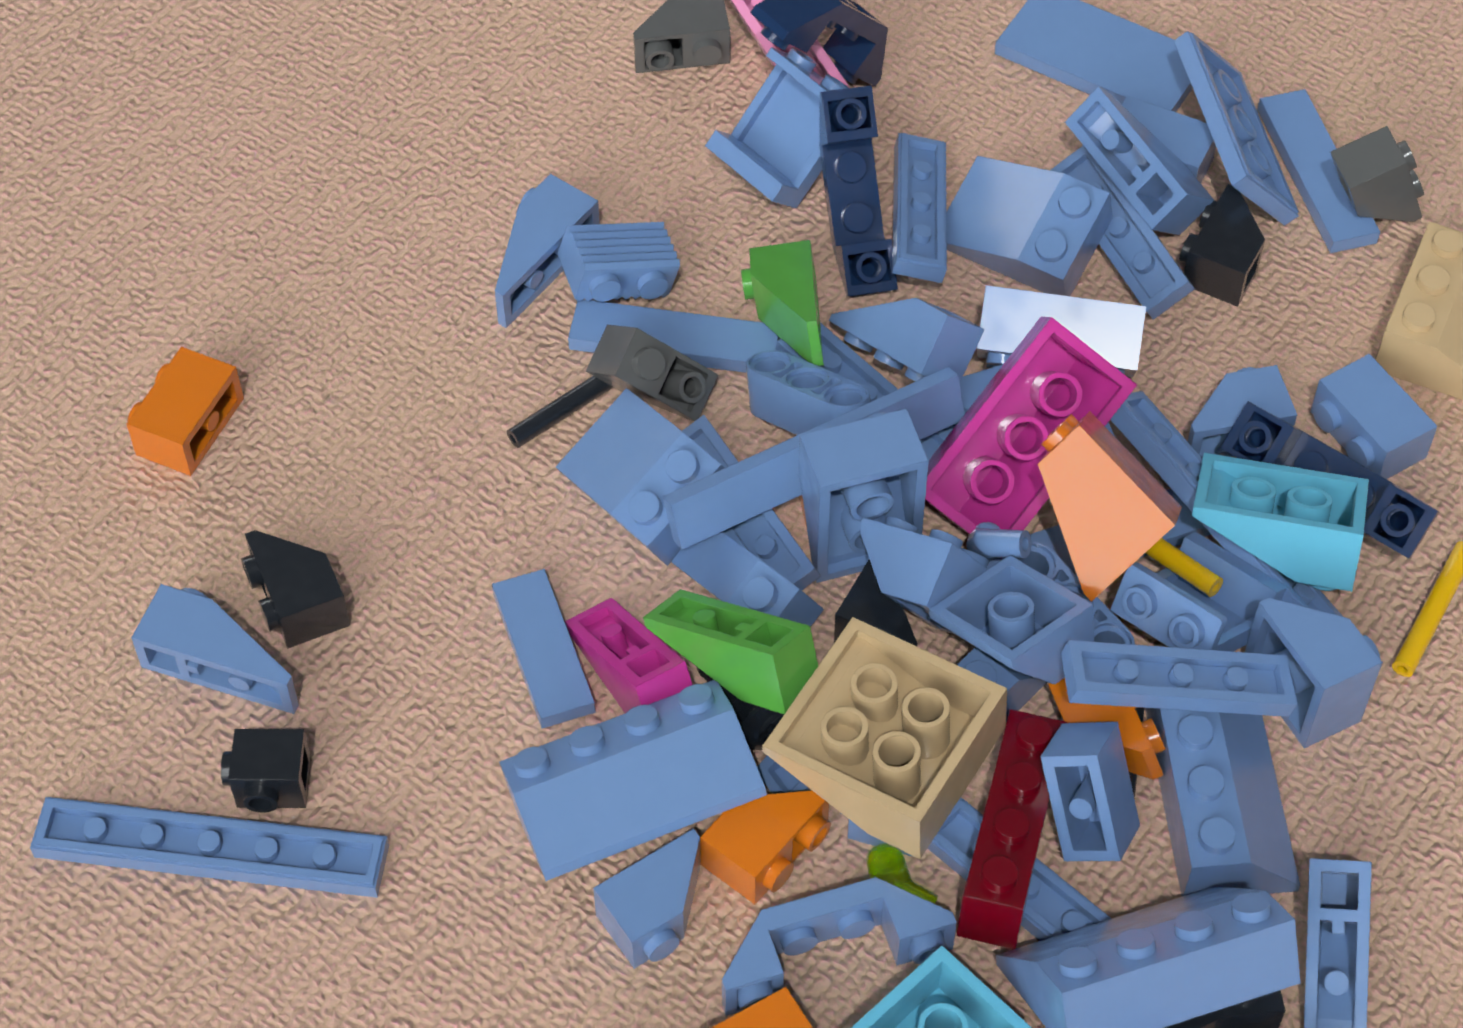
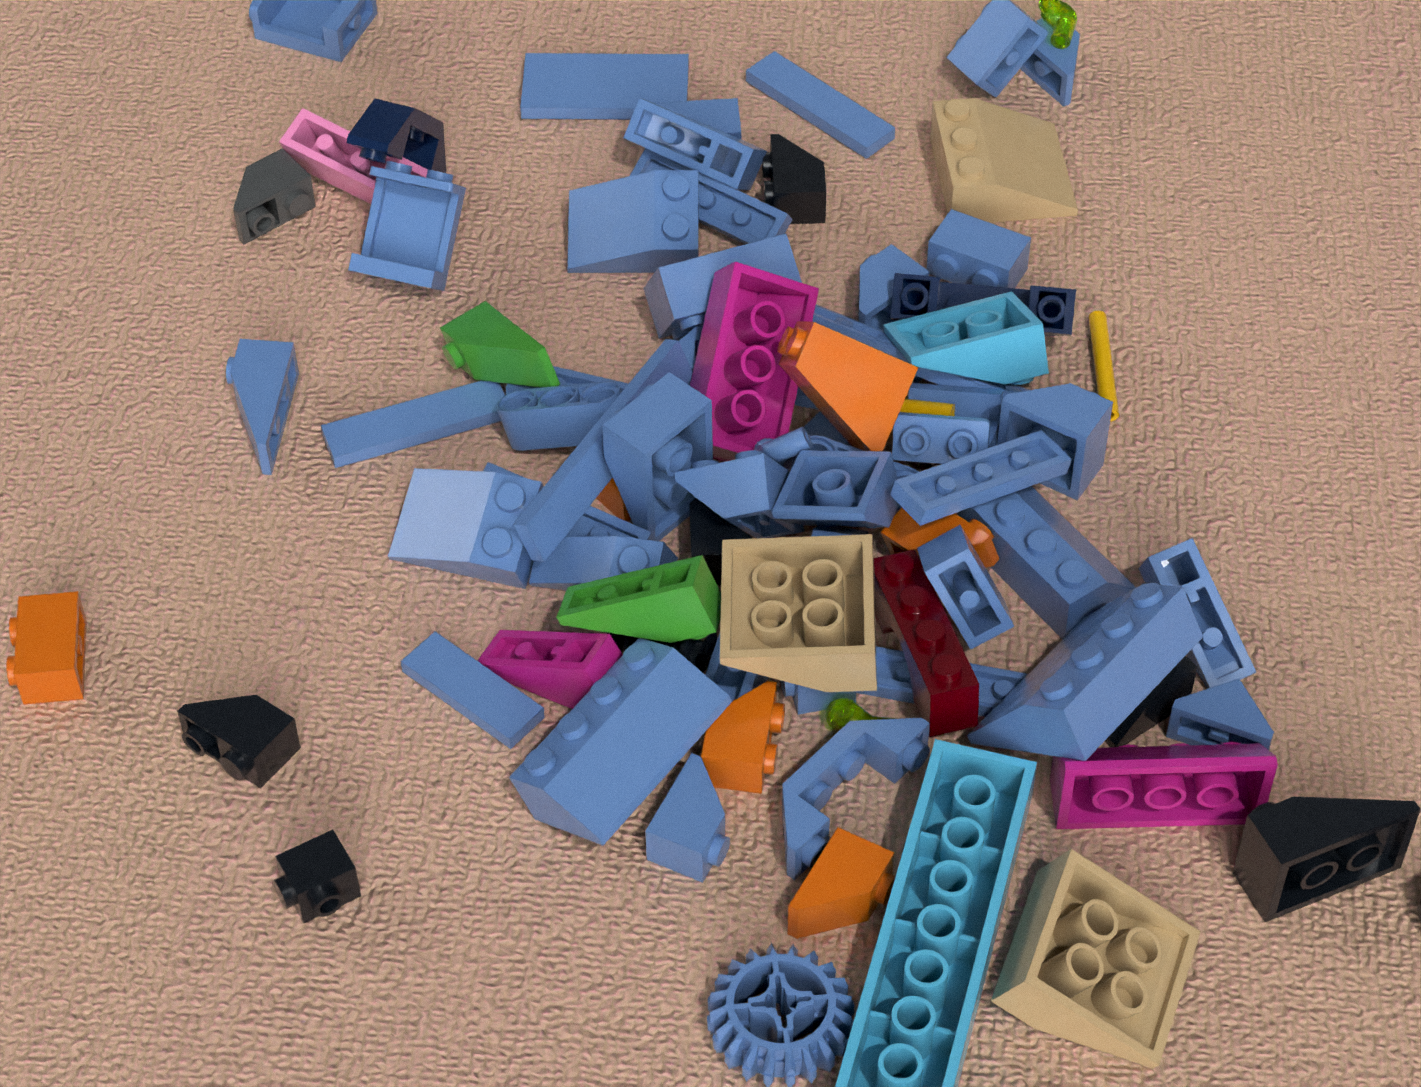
camera: 30 degrees left, 5 degrees down
medium blue tile [30,797,389,898] -> none
medium blue slope [131,584,299,714] -> none
black piece [507,376,613,448] -> none
medium blue brick [557,222,680,302] -> none
dark grey slope [585,324,719,421] -> none
dark blue slope [819,85,898,296] -> none
medium blue slope [829,298,985,382] -> none
medium blue tile [892,133,947,283] -> none
medium blue tile [1174,31,1299,226] -> none
dark grey slope [1330,126,1424,222] -> none

